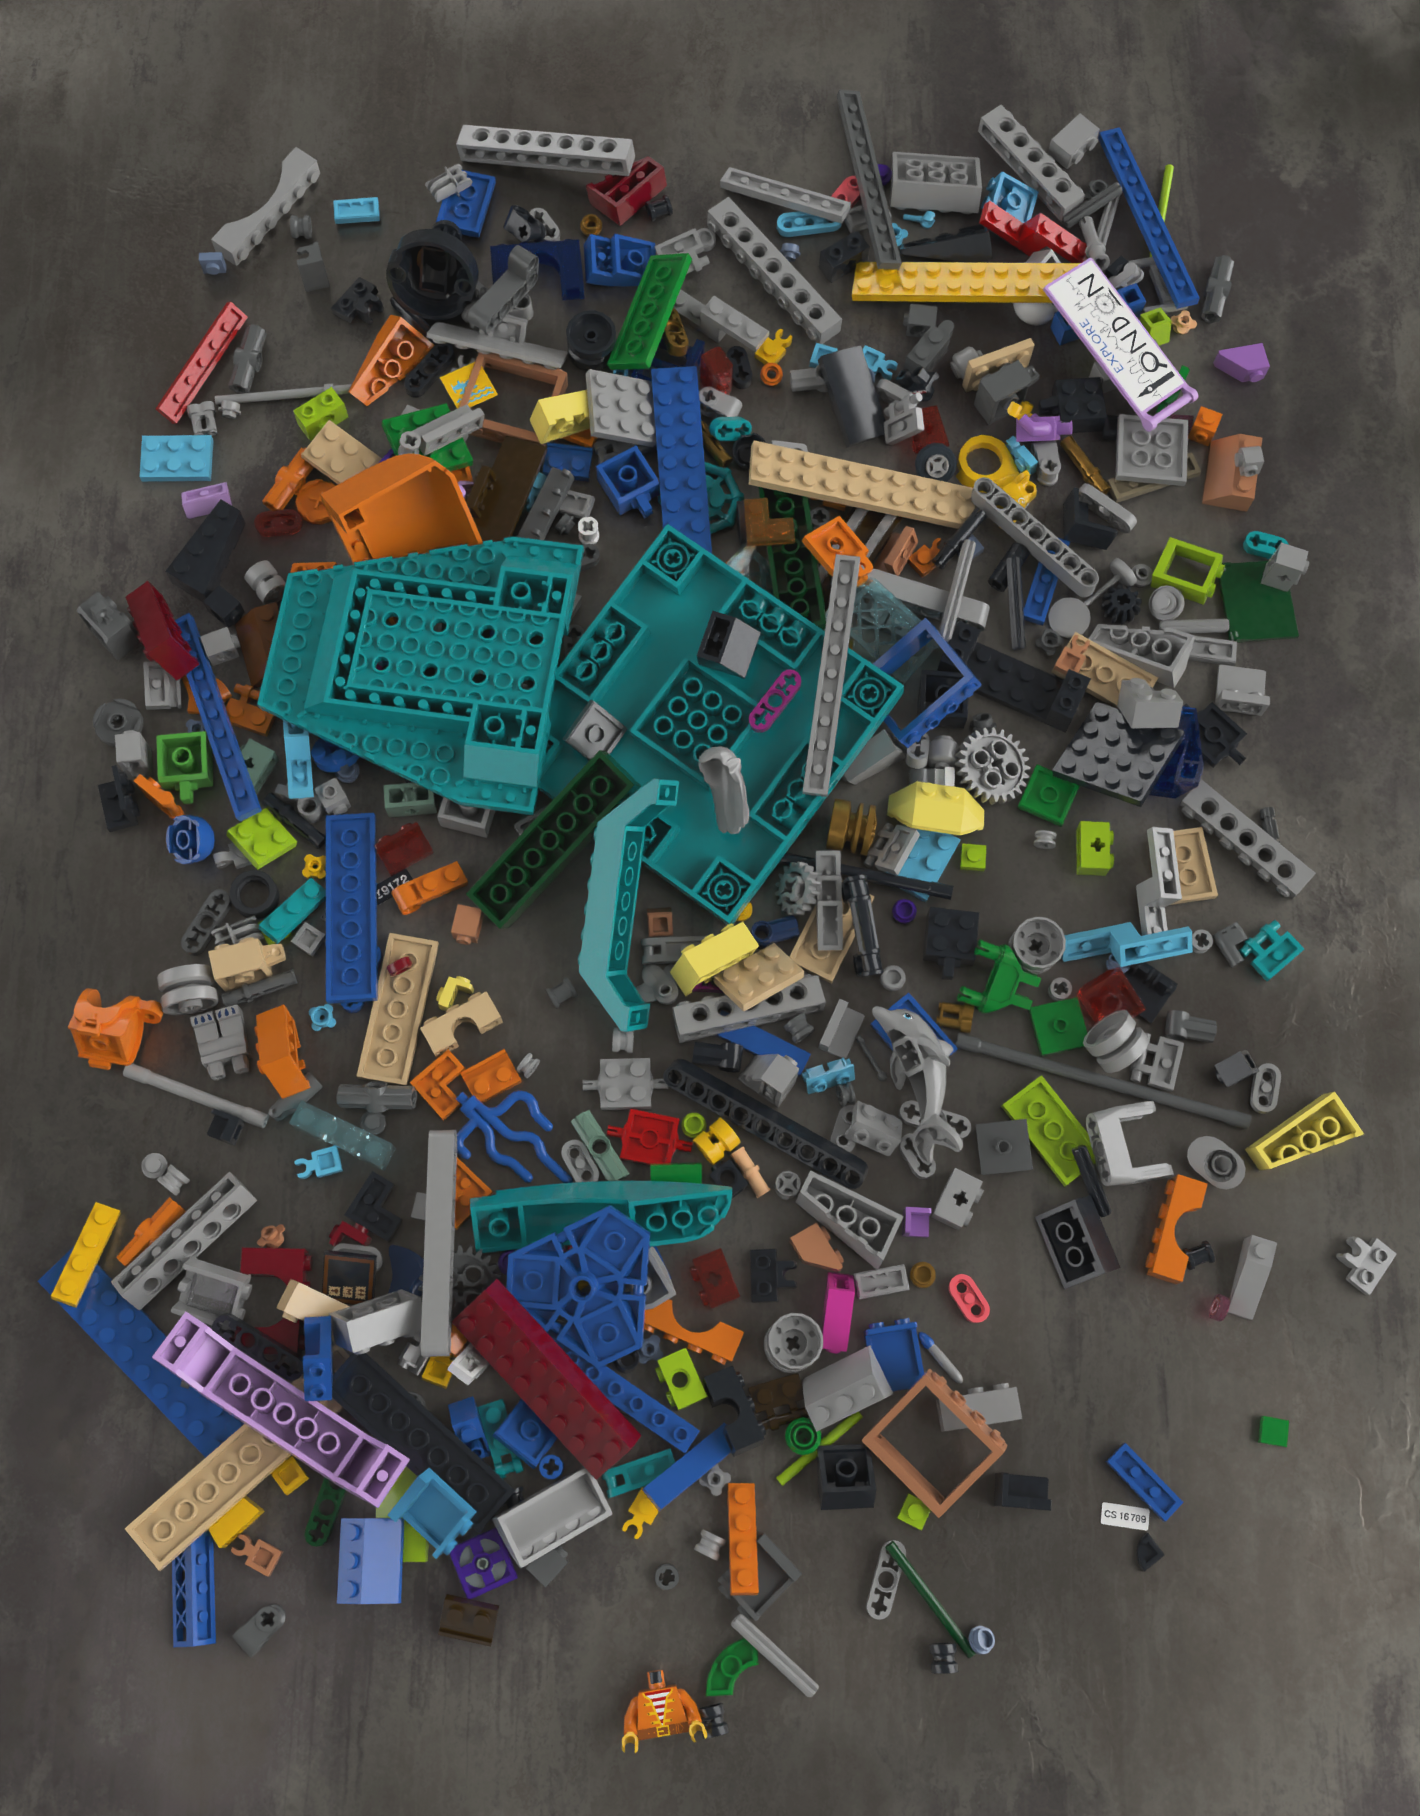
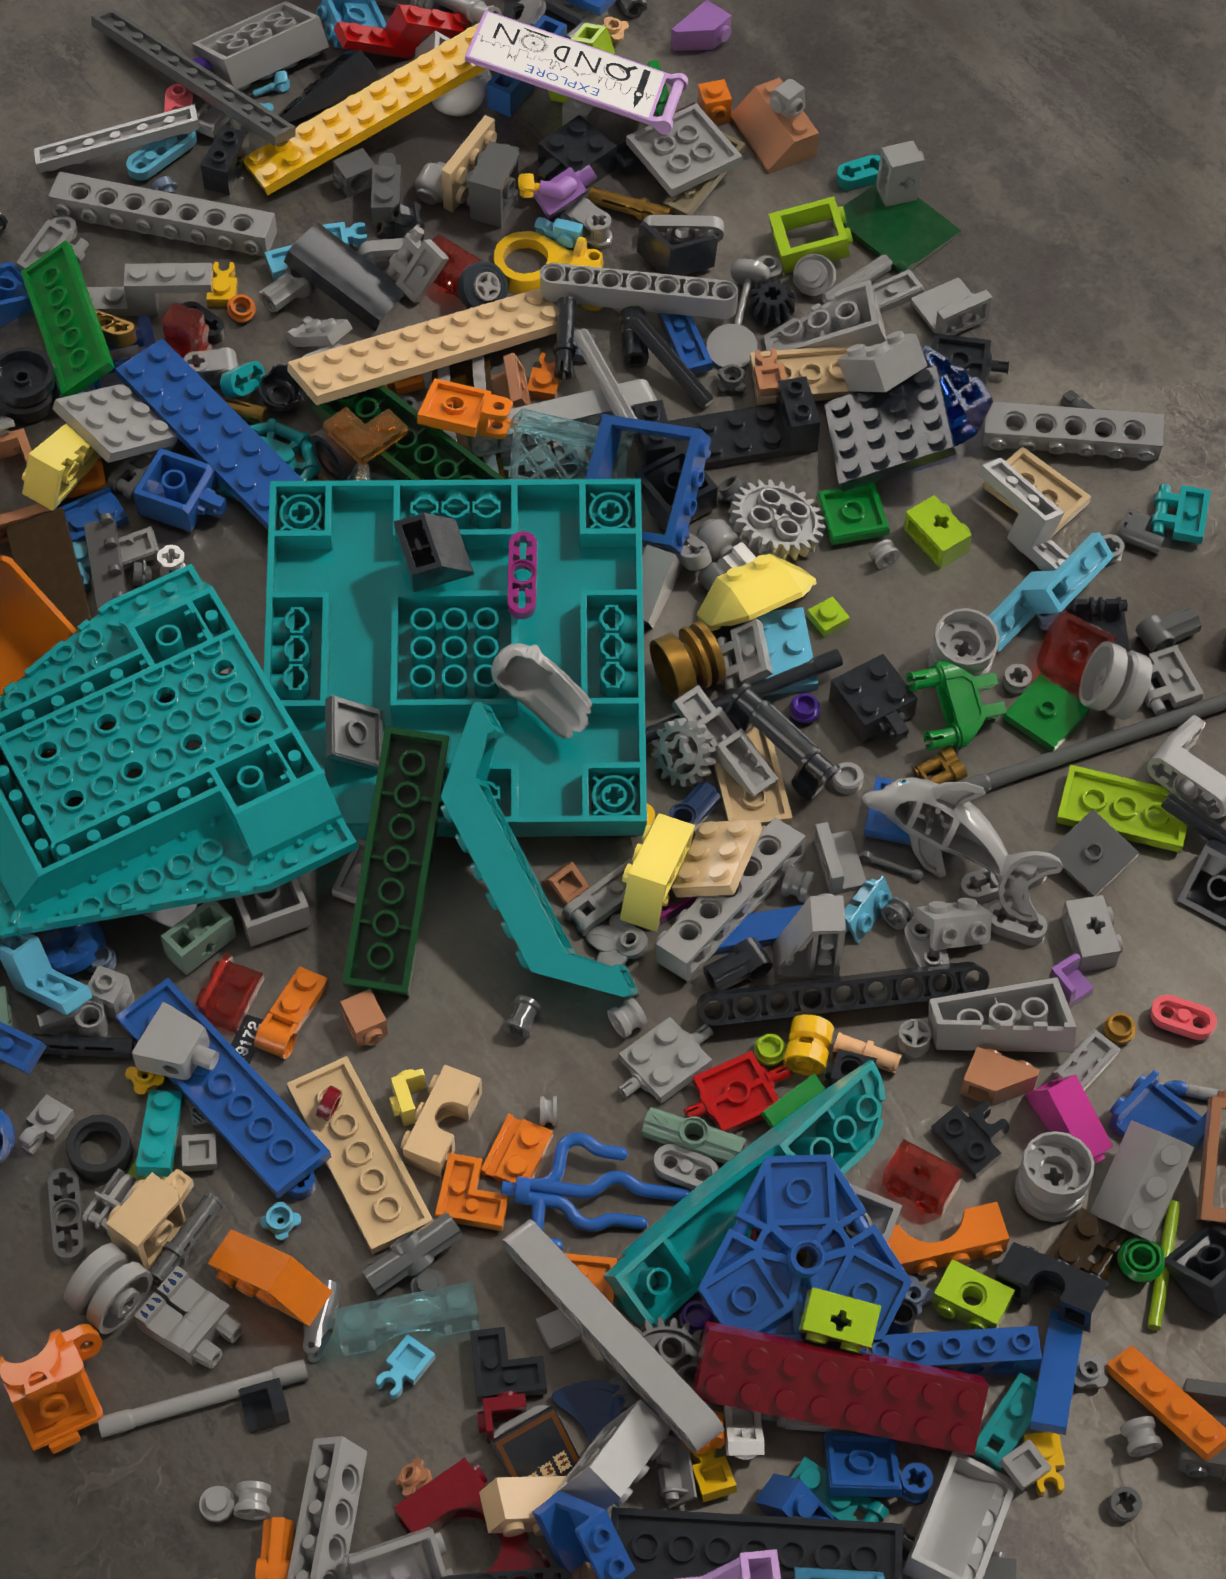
camera: 35 degrees left, 15 degrees down
lime plate [226,808,297,870] -> none
light grey plate [803,554,860,797] -> none
none -> light grey torso [132,1002,219,1080]
none -> light grey plate [286,316,353,347]
none -> lime brick [798,1287,881,1354]
none -> light grey plate [1000,1439,1052,1492]

